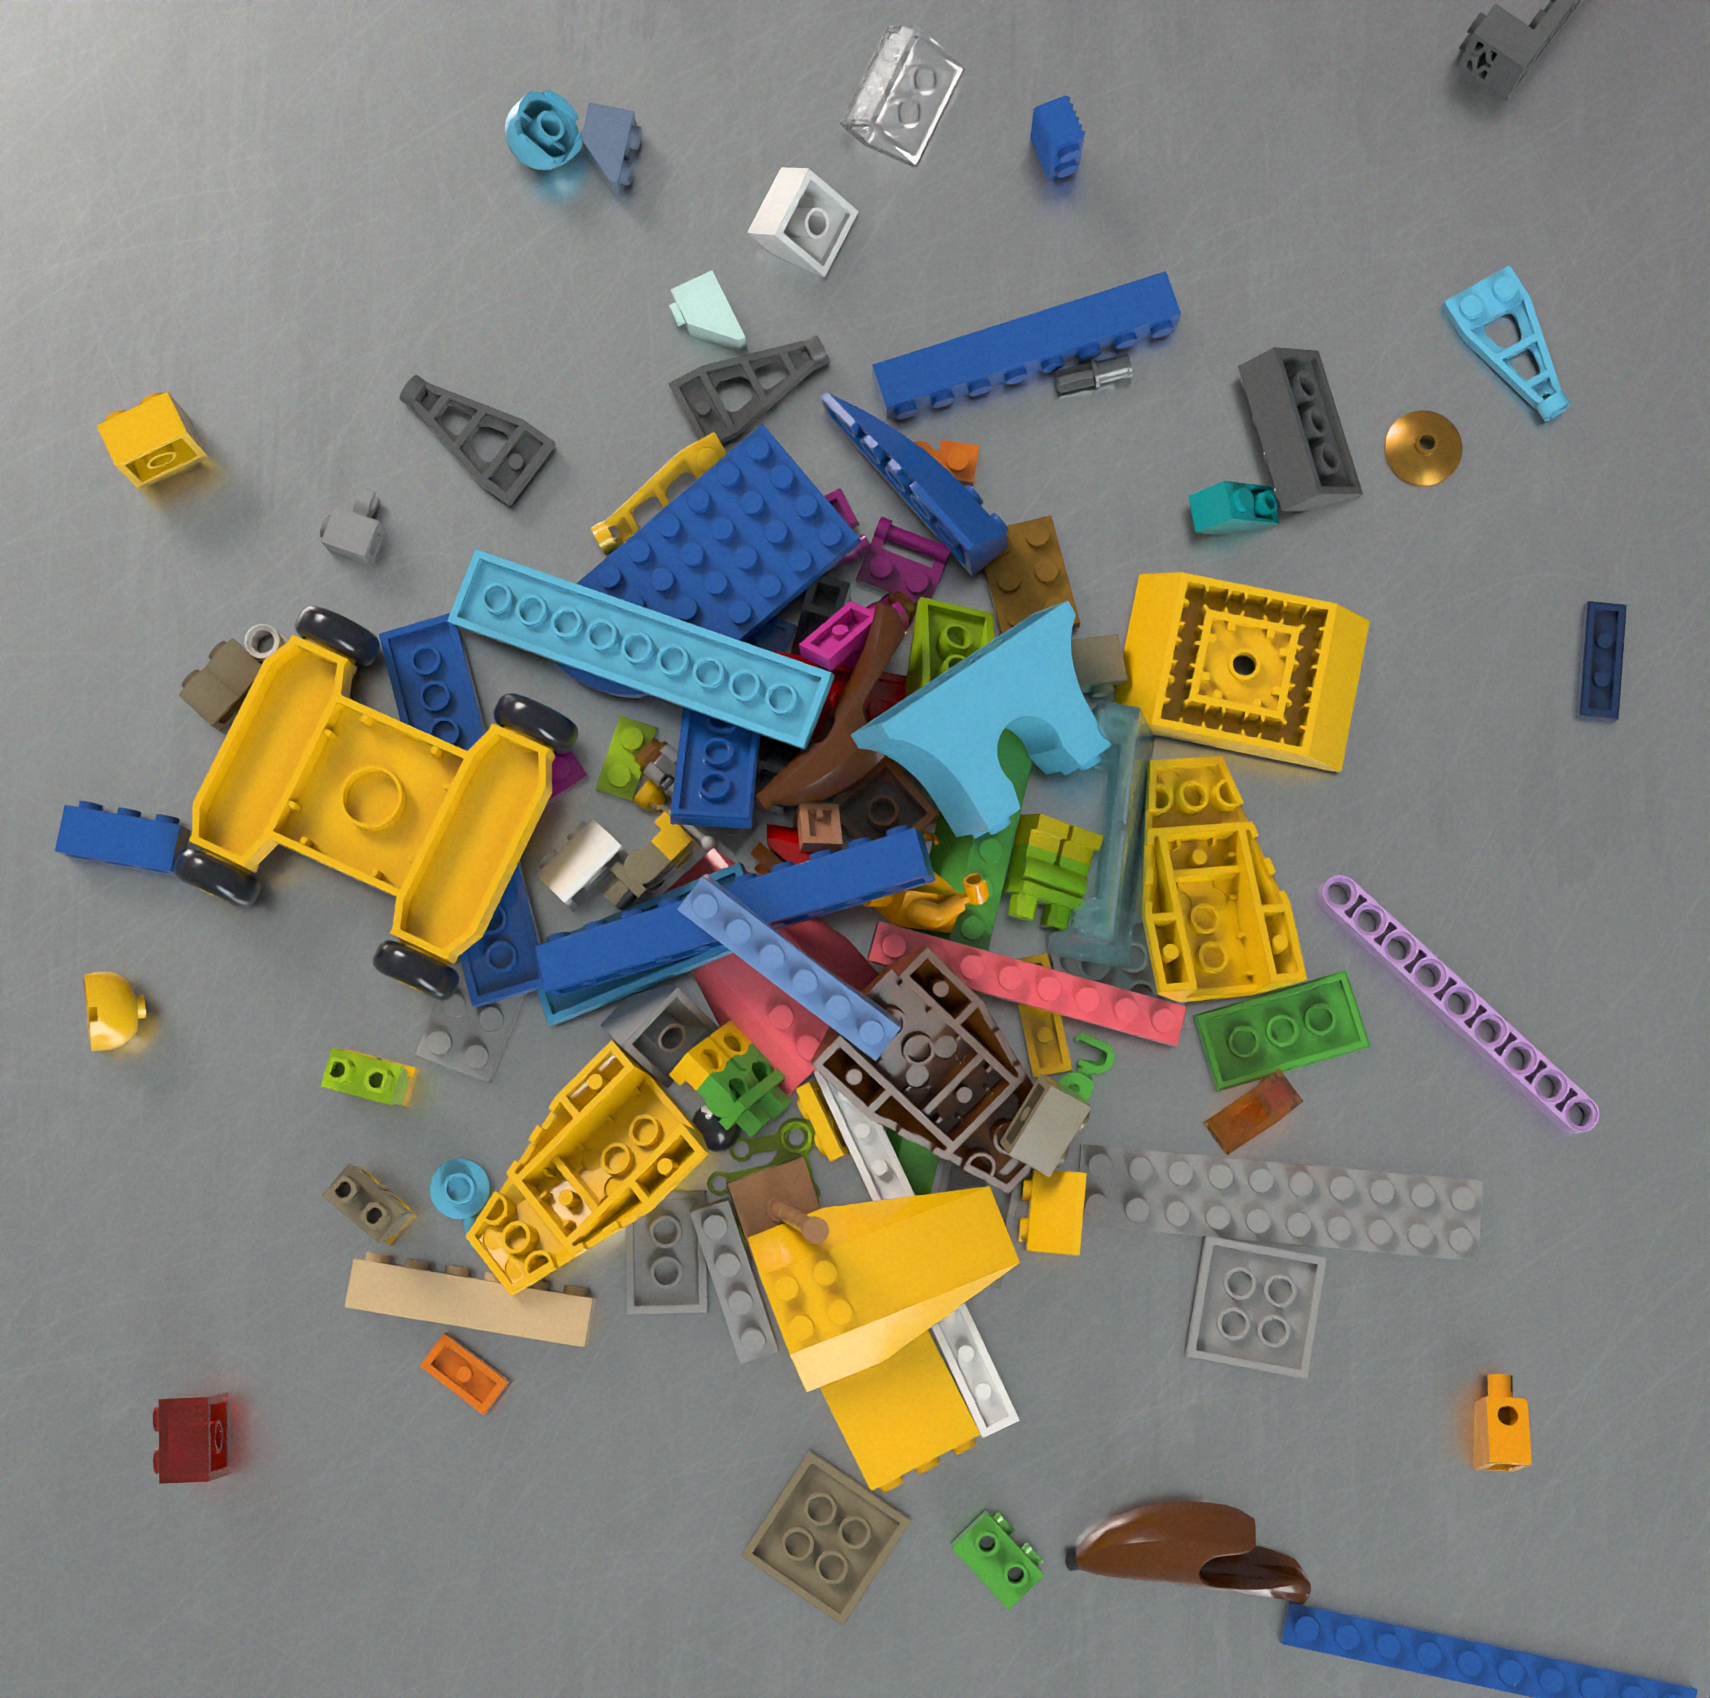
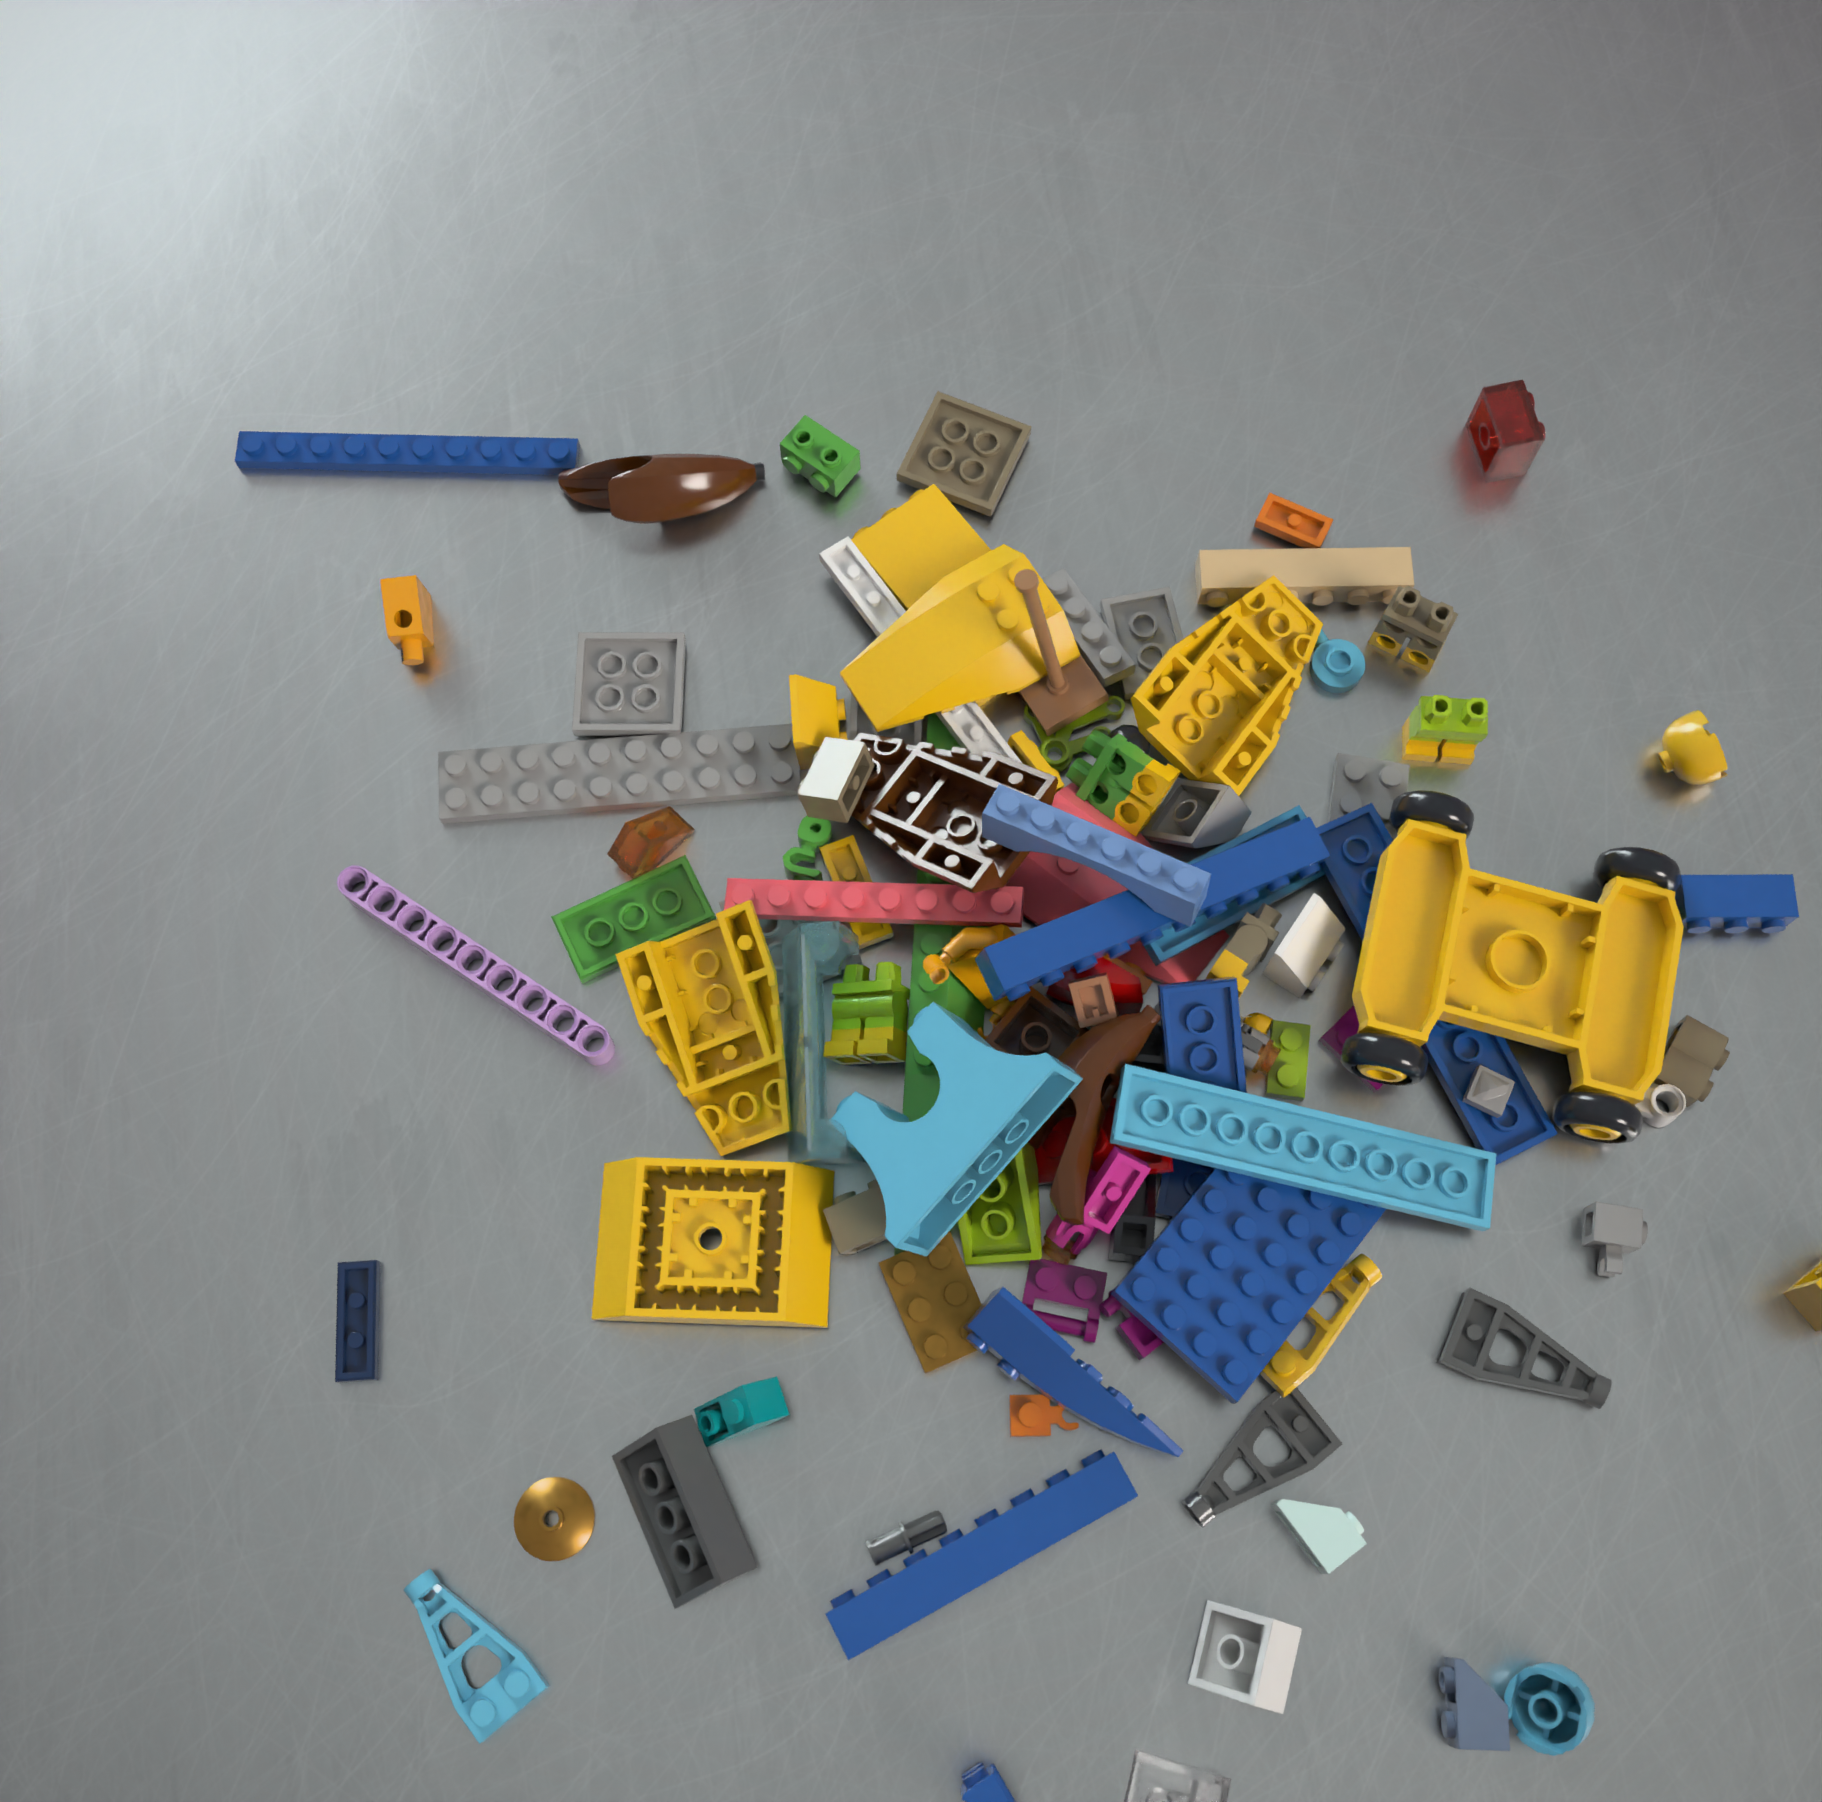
camera: 165 degrees right, 10 degrees down
none -> light grey tile [1462,1065,1515,1118]

